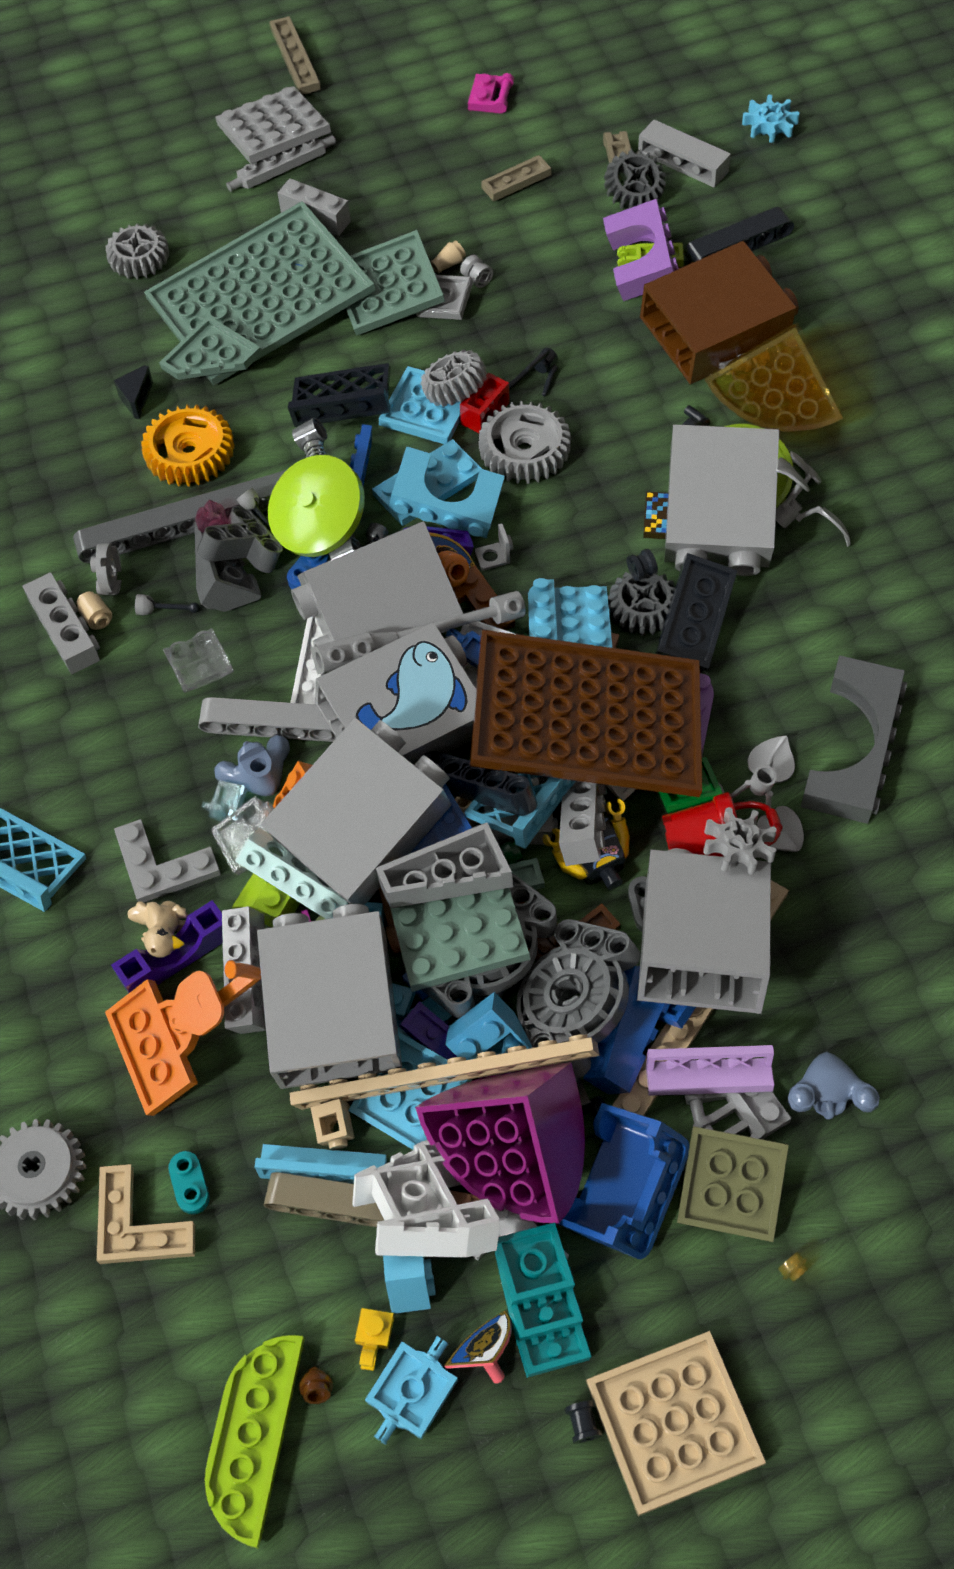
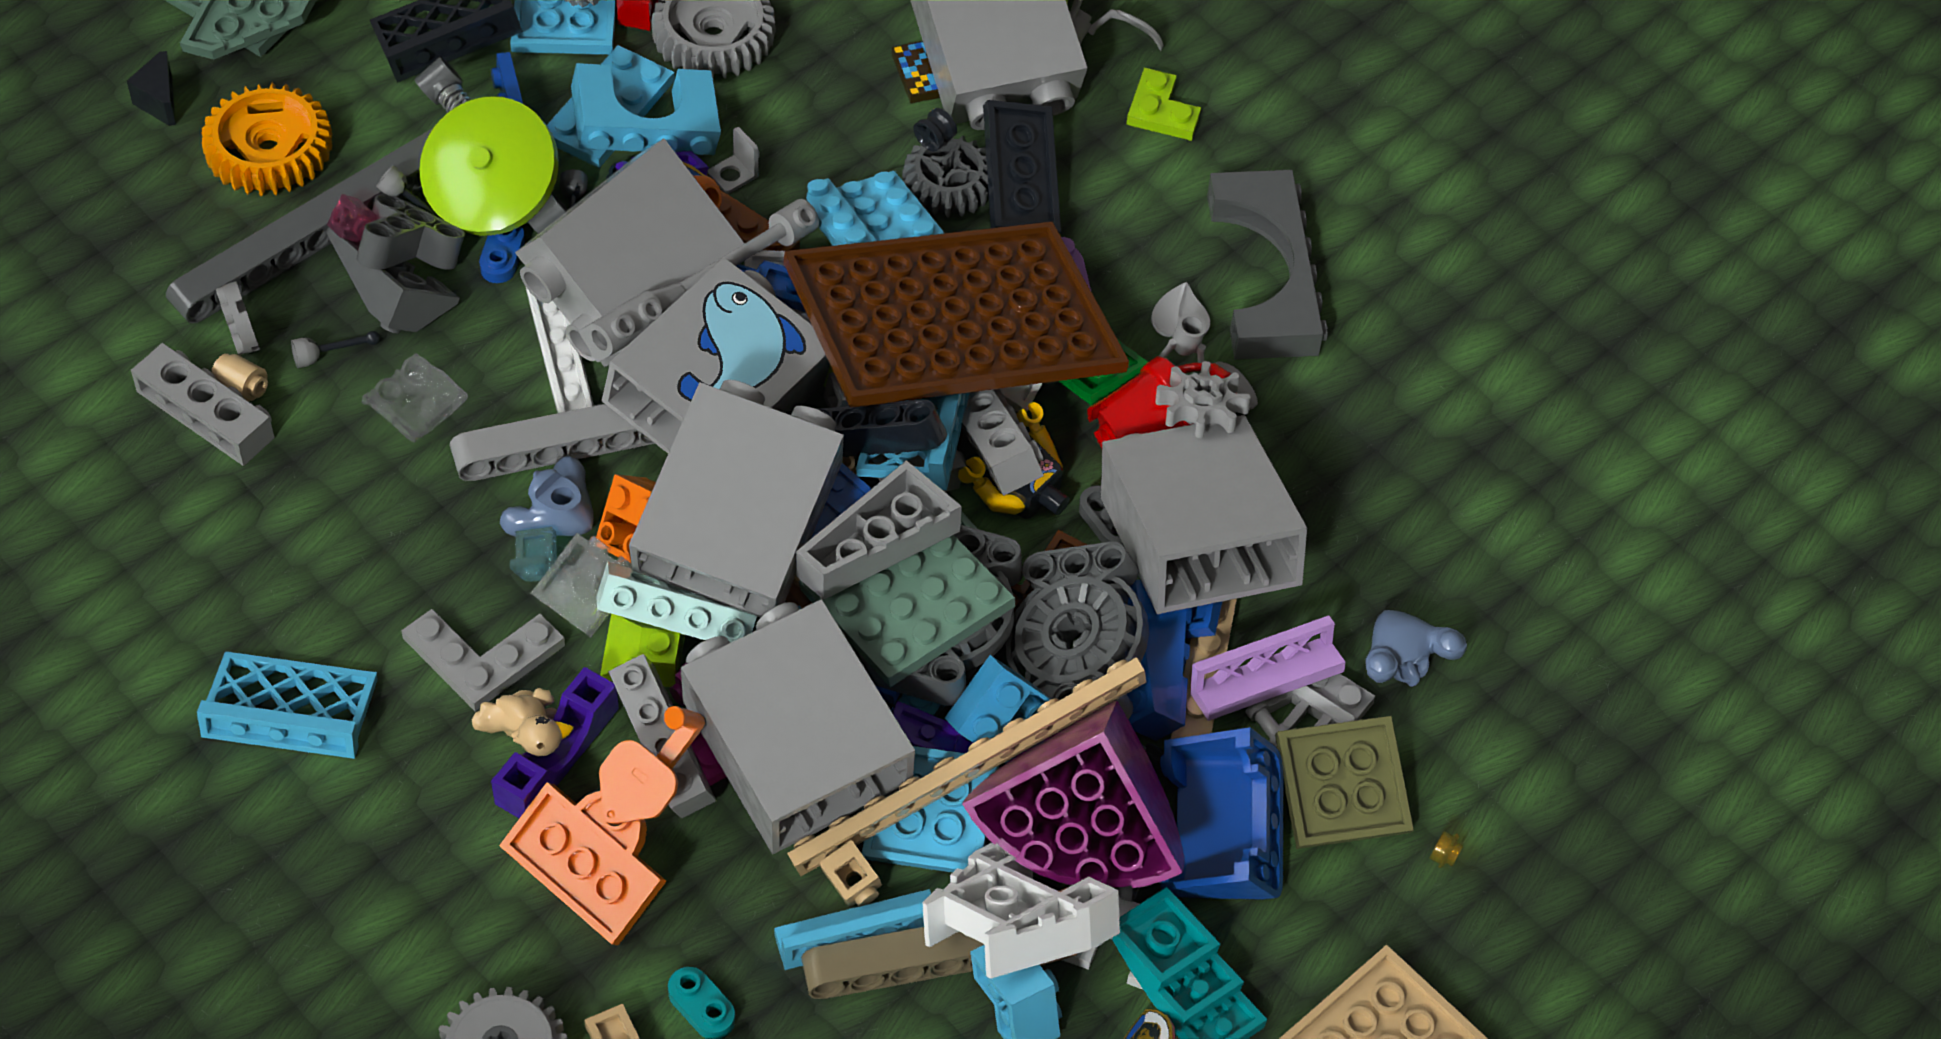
camera: 30 degrees left, 5 degrees down
none -> lime plate [1126,68,1201,141]

